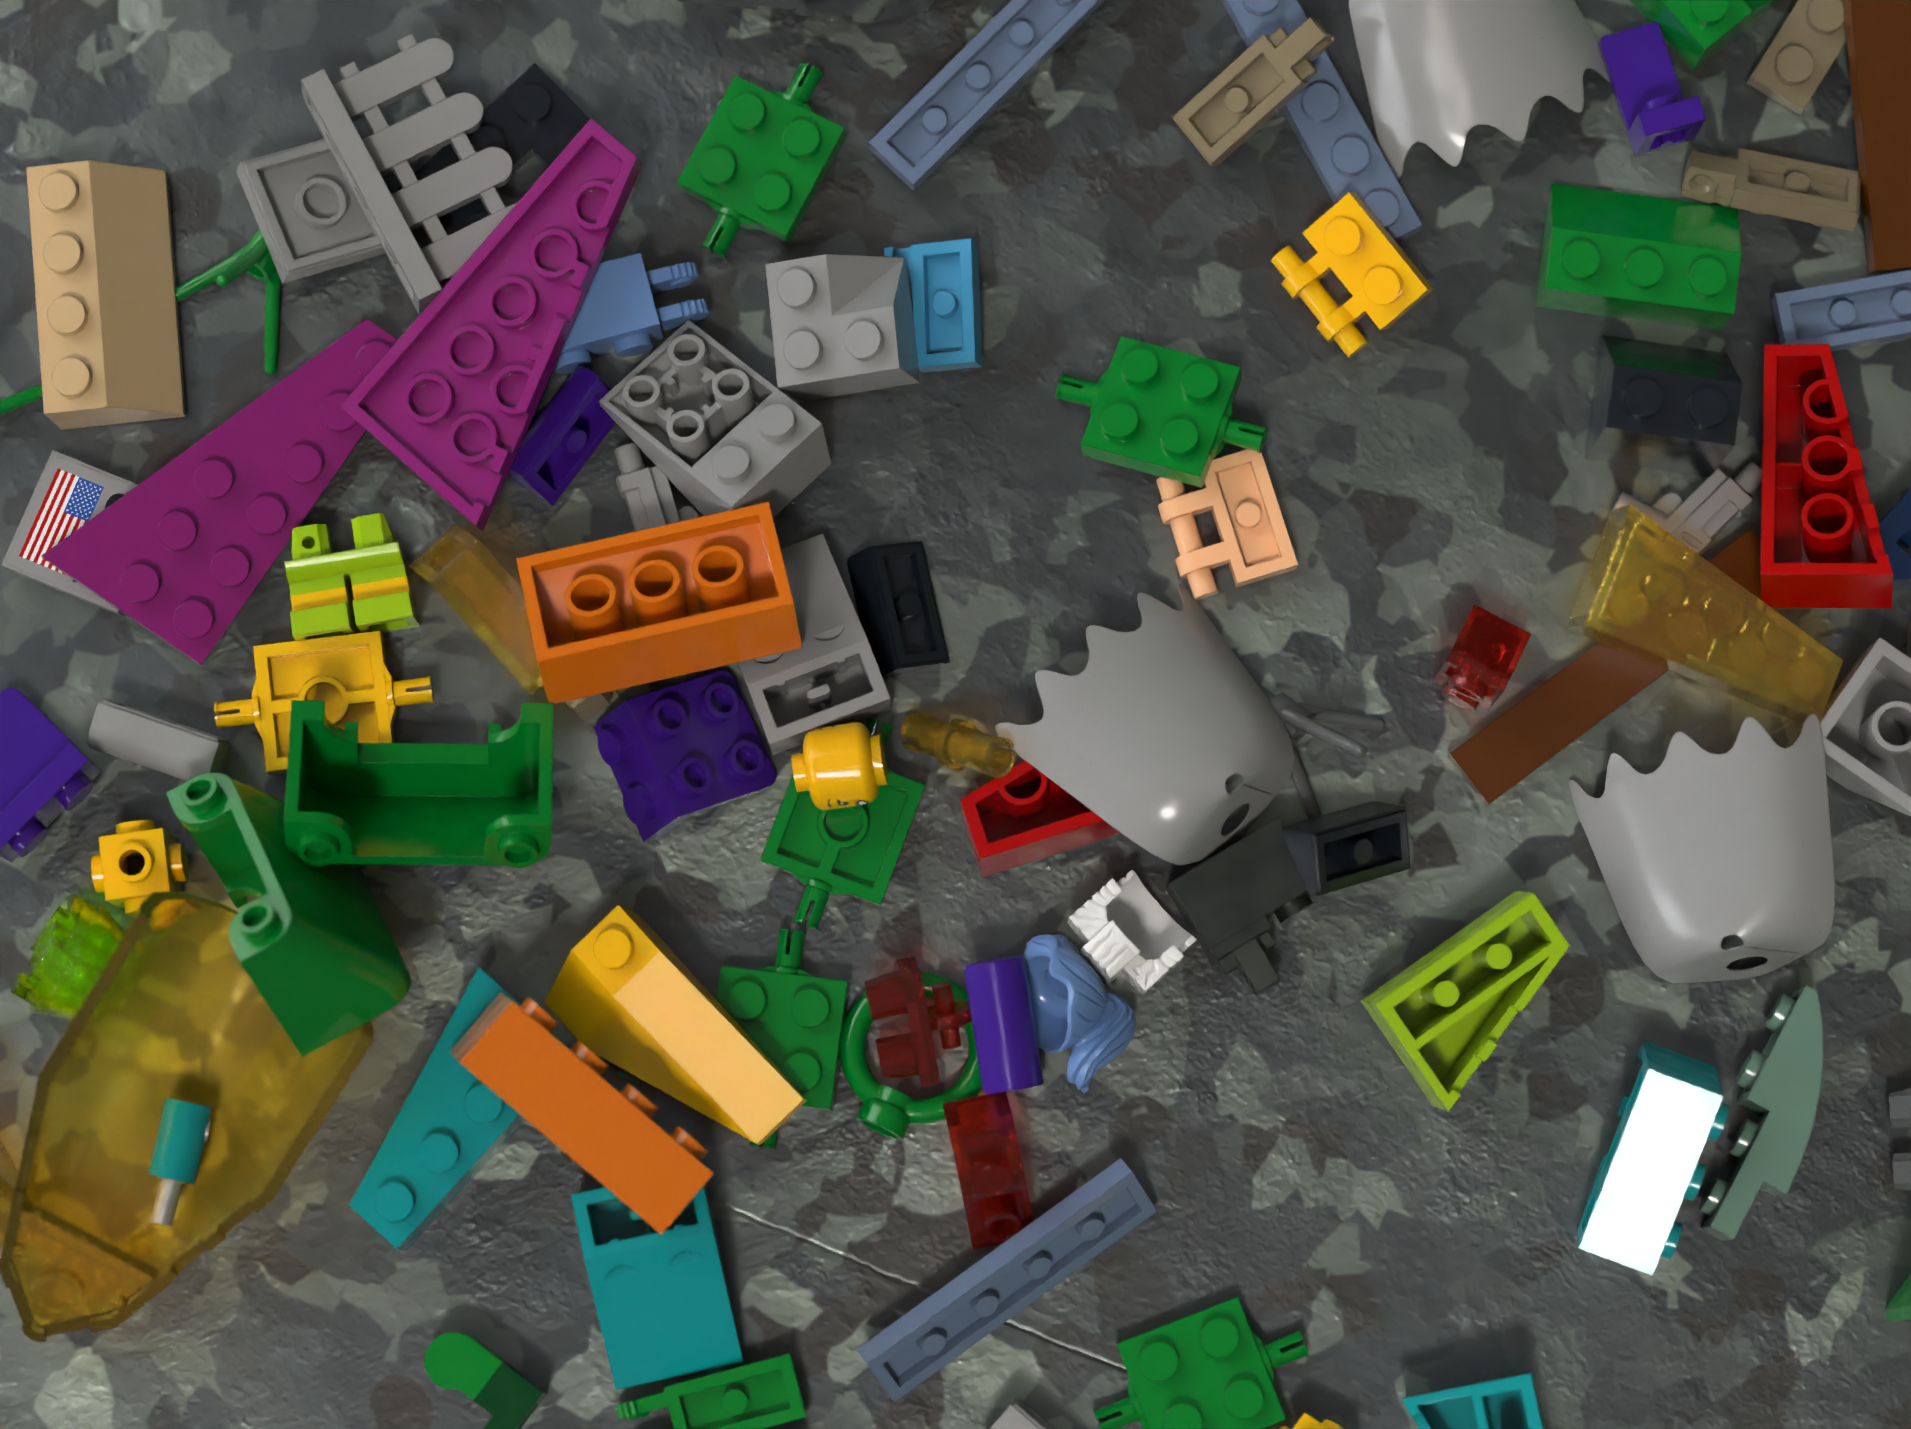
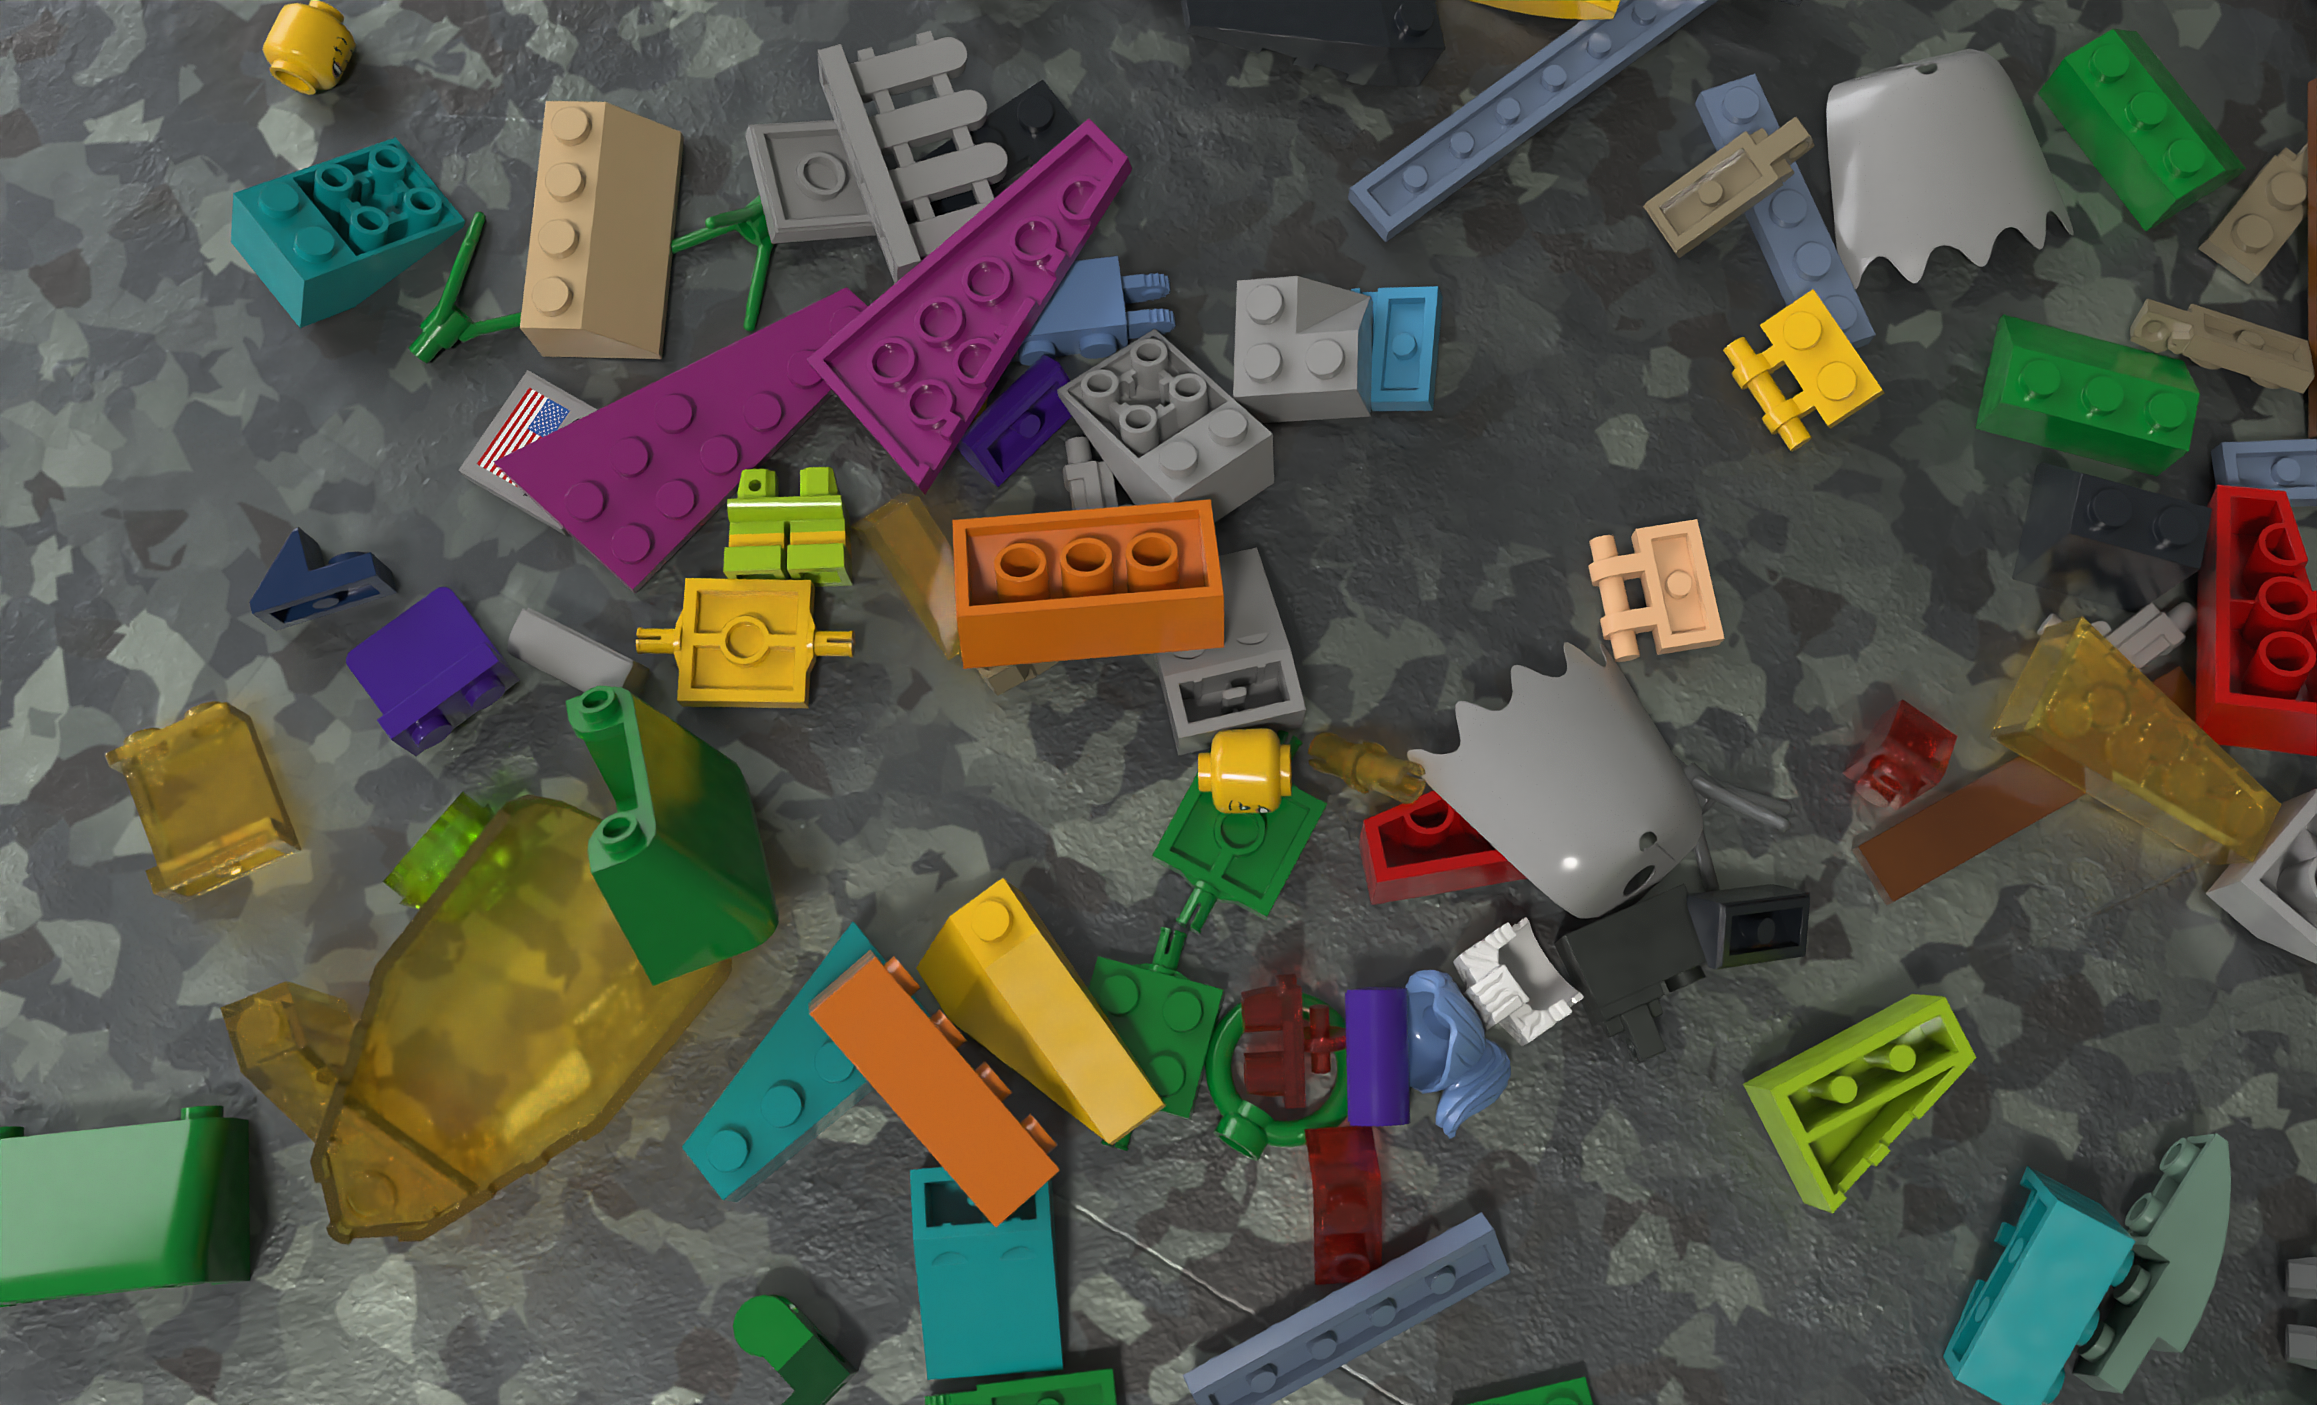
camera: 10 degrees right, 5 degrees down
yellow brick [91,820,188,916] -> none
teal piece [148,1098,213,1226] -> none
green windscreen [284,700,554,868] -> none
dark purple bracket [593,671,776,842] -> none
green plate [676,62,847,259] -> none
black slope [847,541,949,678] -> none
green plate [1056,336,1268,488] -> none
light grey piece [1568,713,1835,983] -> none
dark purple bracket [1599,22,1706,157] -> none

